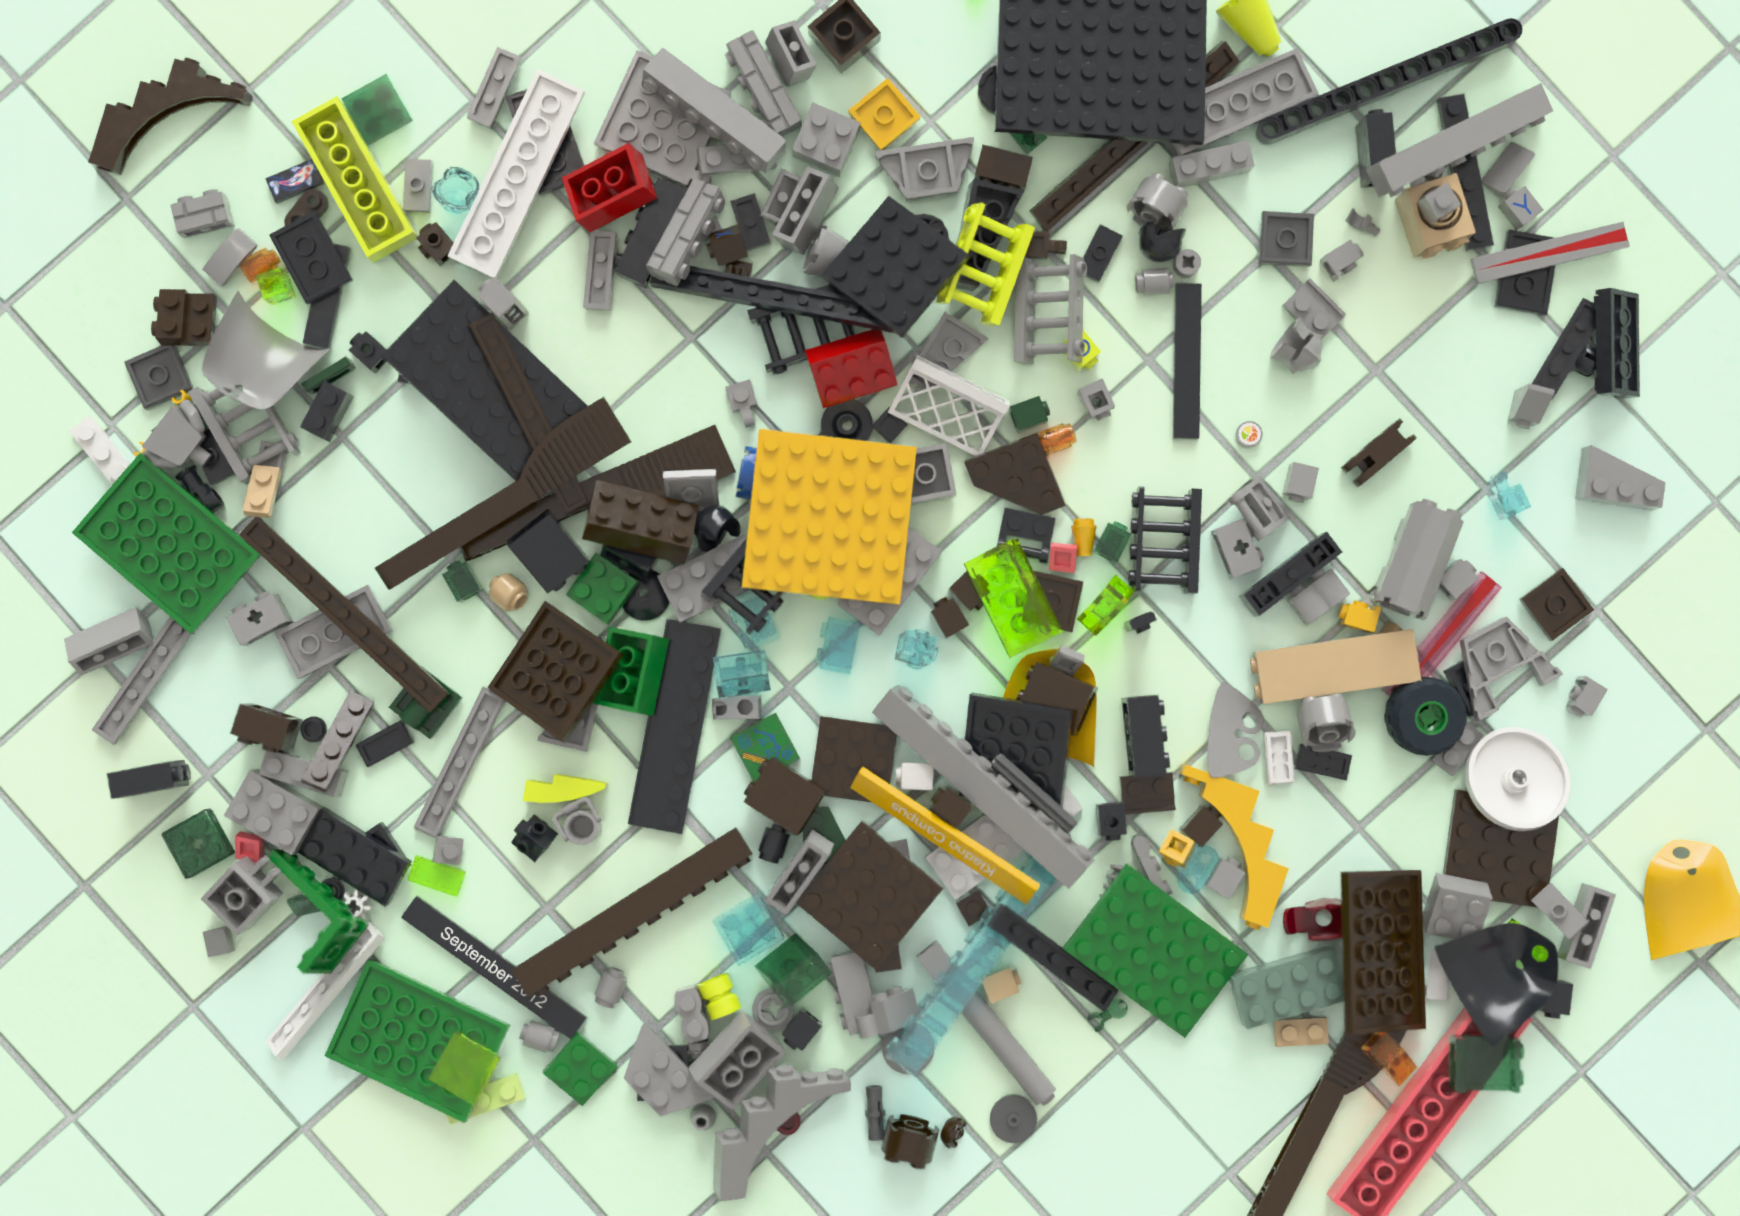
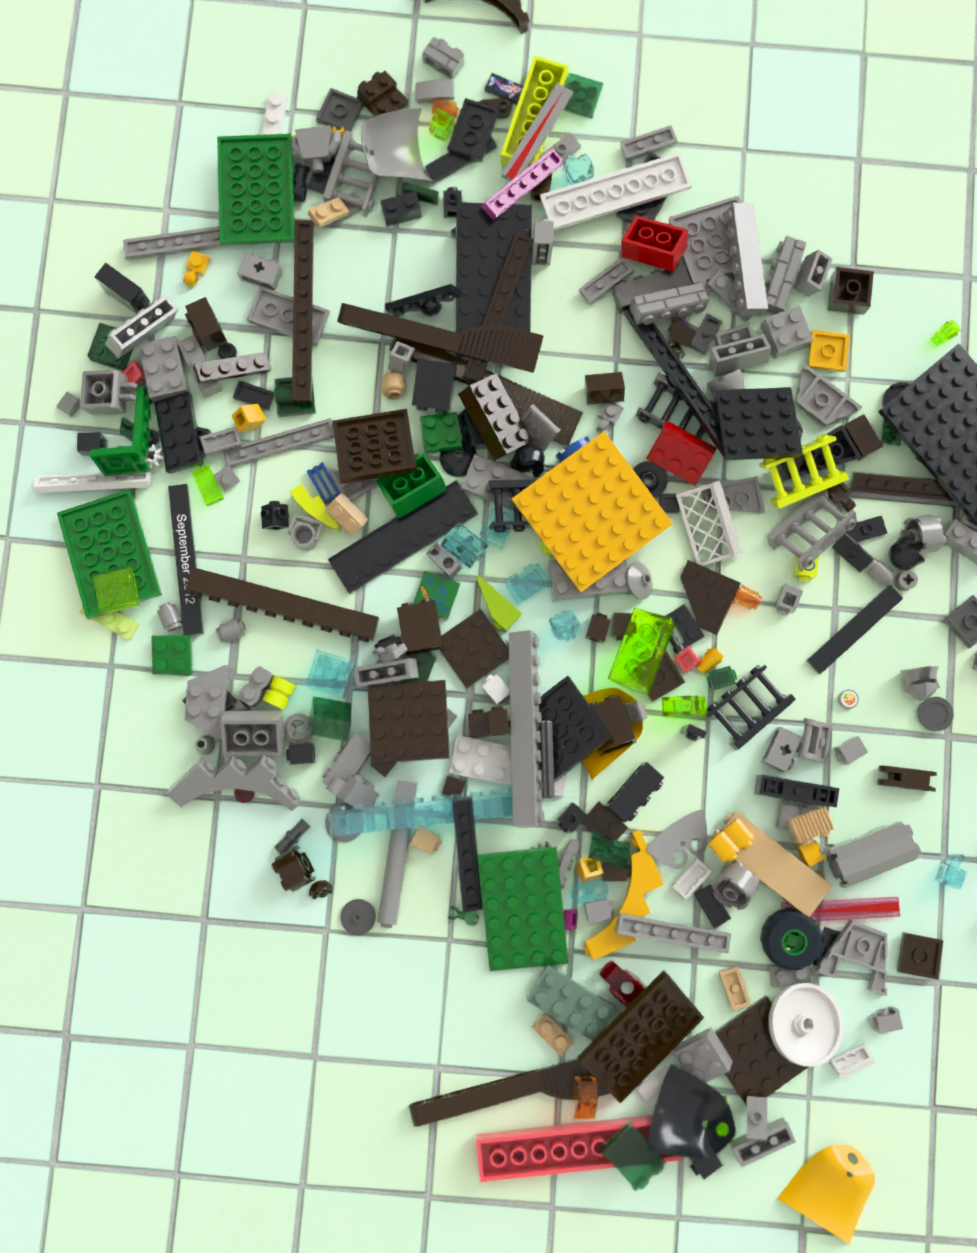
camera: 45 degrees right, 5 degrees down
light grey brick [64,607,153,676] -> none
clear green brick [442,560,484,603] -> none
yellow tile [850,767,1040,905] -> none
light grey brick [911,443,957,505] -> none
dark green brick [1008,396,1050,434] -> none
light grey plate [1282,278,1347,340] -> none
light grey brick [1439,559,1479,600] -> none
none -> black brick [77,433,108,456]
none -> light grey brick [105,295,179,359]
none -> yellow plate [183,251,211,287]
none -> light grey plate [200,427,242,456]
none -> yellow brick [231,404,266,432]
none -> blue tile [306,462,341,504]
none -> tan brick [325,493,369,536]
none -> light grey plate [372,643,408,663]
none -> black plate [385,284,460,317]
none -> light grey brick [388,341,414,374]
none -> lime slope [476,575,522,632]
none -> tile [481,148,565,221]
none -> light grey tile [501,83,573,181]
none -> magenta tile [563,909,578,930]
none -> dark brown brick [584,372,625,405]
none -> clear green plate [588,831,630,869]
none -> light grey plate [615,913,732,953]
none -> light grey dish [626,562,653,600]
none -> yellow brick [707,818,754,863]
none -> tan plate [718,965,751,1011]
none -> tan brick [786,807,835,846]
none -> white plate [829,1044,875,1080]
none -> black plate [832,533,874,572]
none -> dark grey piece [918,697,954,731]

